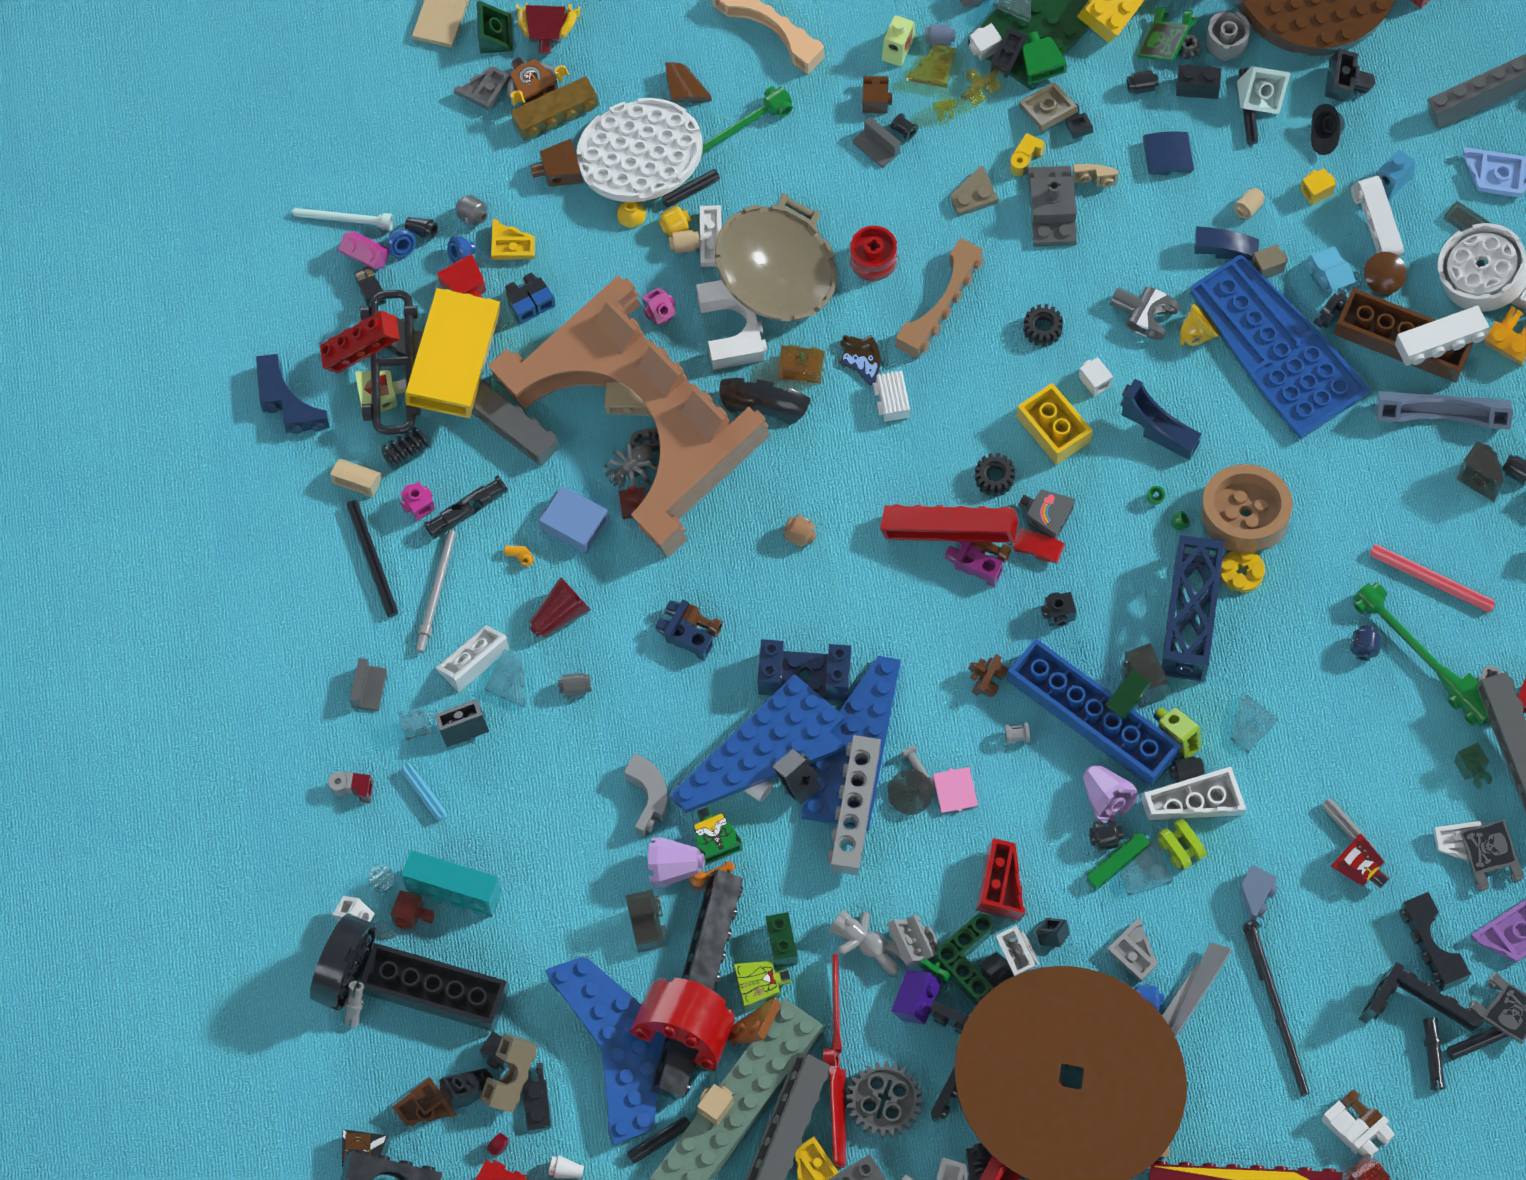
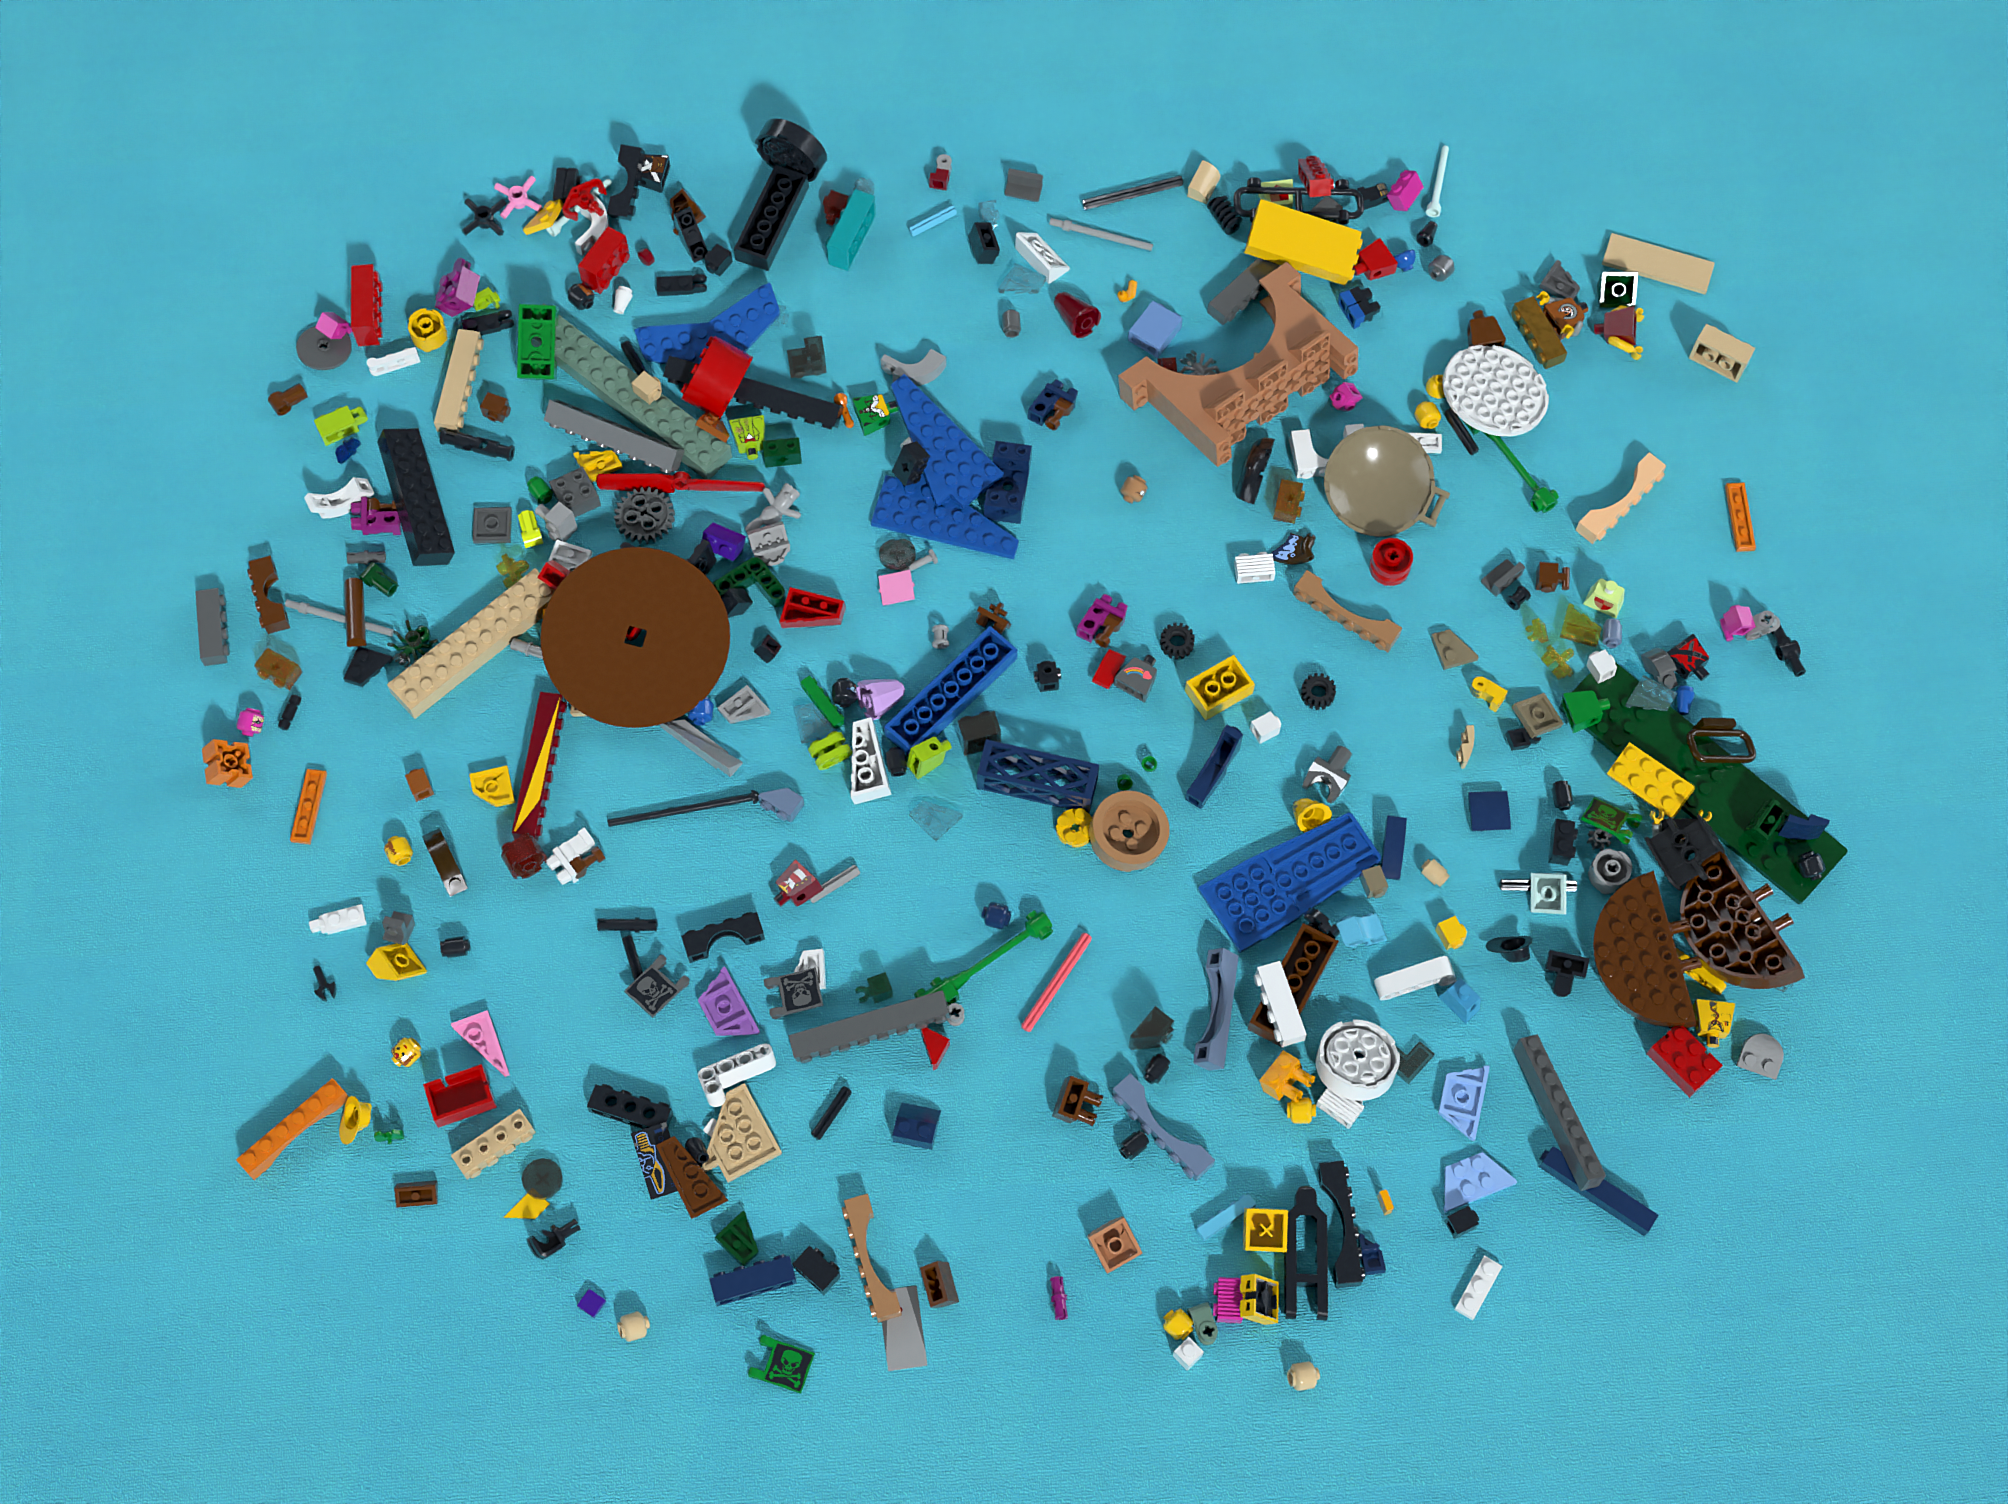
camera: 90 degrees right, 0 degrees up
dark blue arch [256,354,330,434] -> none
white brick [332,896,375,922] -> none
light grey pin [344,981,364,1027] -> none
blue brick [387,229,416,258] -> none
dark pink brick [400,481,435,521] -> none
black piece [424,475,508,539] -> none
dark tan arch [479,1033,537,1113] -> none
yellow wing [491,219,535,260] -> none
lavender cone [648,837,705,888] -> none
reddish brown slope [665,62,712,104] -> none
tan brick [669,230,700,254] -> none
light grey brick [827,735,881,876] -> none
red brick [880,504,1018,543] -> none
green piece [919,958,950,983] -> none
black hinge [991,28,1027,78] -> none
white torso [996,925,1040,976] -> none
dark grey brick [1028,166,1077,247] -> none
dark green tile [1105,669,1152,720] -> none
black bracket [1359,962,1483,1031] -> none
reddish brown dish [1364,252,1406,294] -> none

